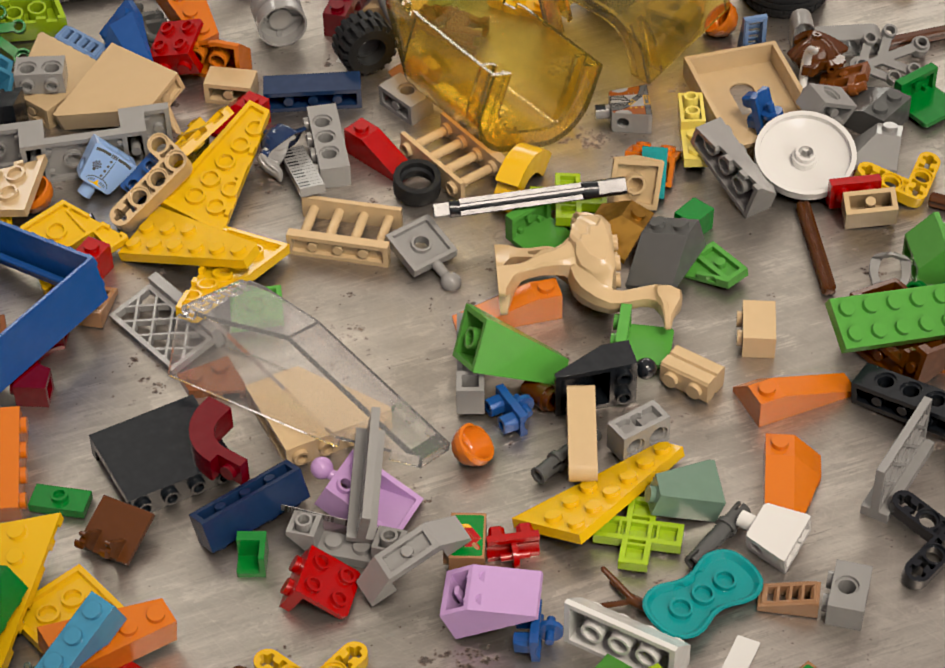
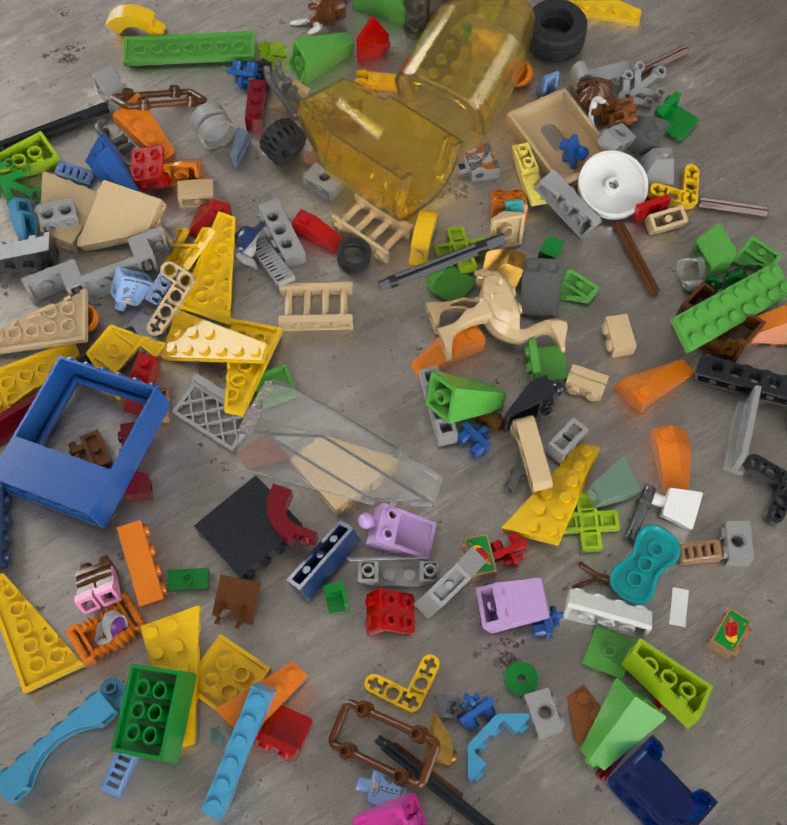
camera: 15 degrees left, 20 degrees up
dark blue brick [263,71,362,113] -> none
light grey fence [345,407,385,544] -> none
light grey plate [385,214,461,291] -> none
orange piece [451,423,494,467] -> none
none -> sand blue slope [231,128,251,167]

